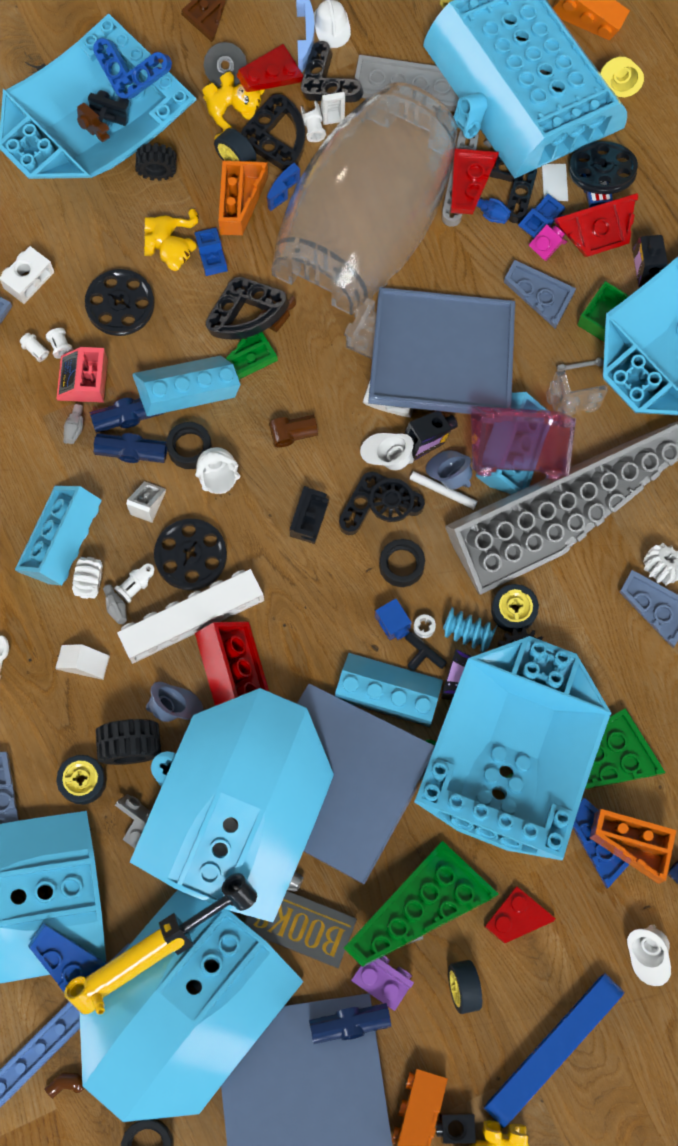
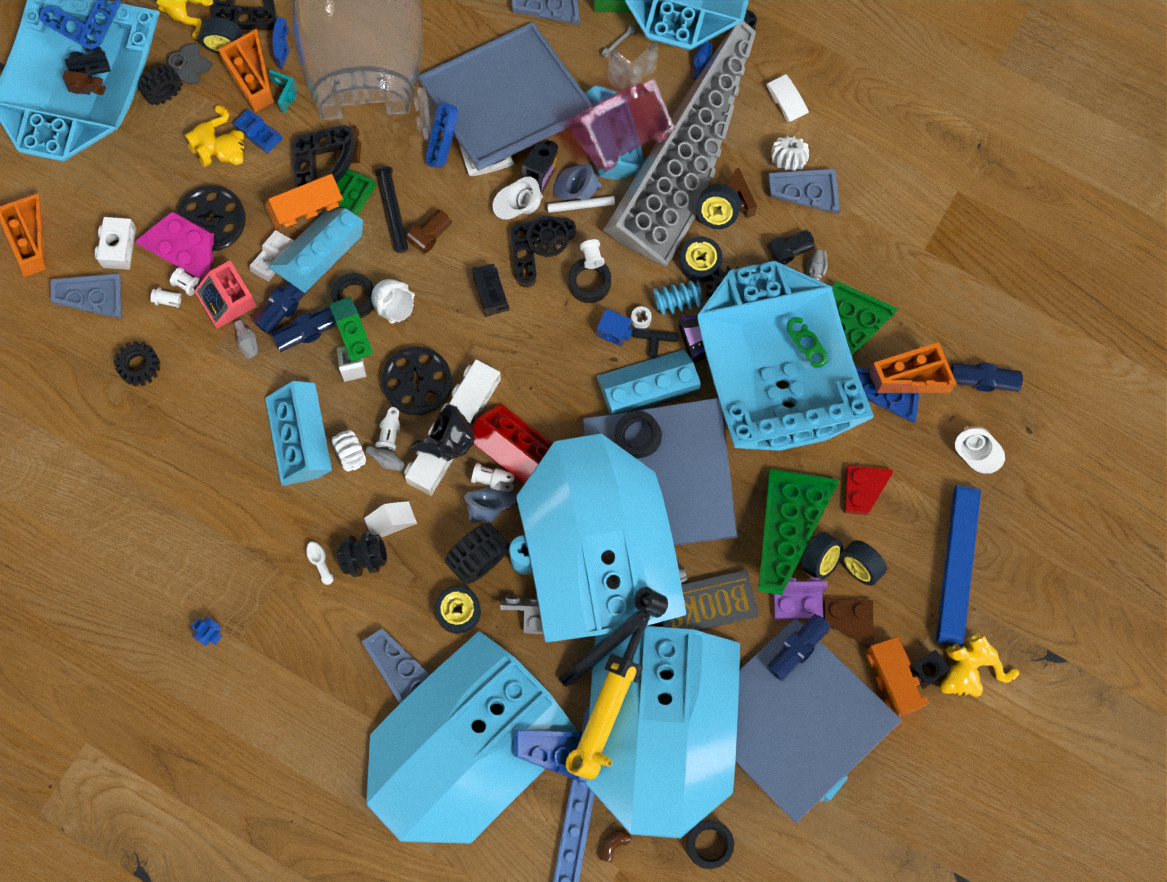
camera: 35 degrees left, 0 degrees up
none -> dark pink wing [135,212,214,280]
none -> dark grey plate [167,44,212,84]
none -> white slope [250,230,294,282]
none -> orange wedge [265,174,343,230]
none -> teal bracket [268,70,297,113]
none -> green piece [329,296,374,362]
none -> black piece [337,531,387,578]
none -> black axle [375,166,408,253]
none -> black head [409,404,475,462]
none -> blue beam [425,103,458,168]
none -> white piece [471,463,515,492]
none -> black axle [559,610,648,687]
none -> white bush [580,239,605,269]
none -> black tyre [615,411,662,458]
none -> blue piece [692,42,713,80]
none -> wheel [696,184,741,229]
none -> reddish brown slope [728,168,757,218]
none -> black piece [766,230,816,265]
none -> green piece [787,317,827,368]
none -> black wheel [801,532,843,580]
none -> light grey piece [807,250,828,281]
none -> reddish brown wing [824,599,874,648]

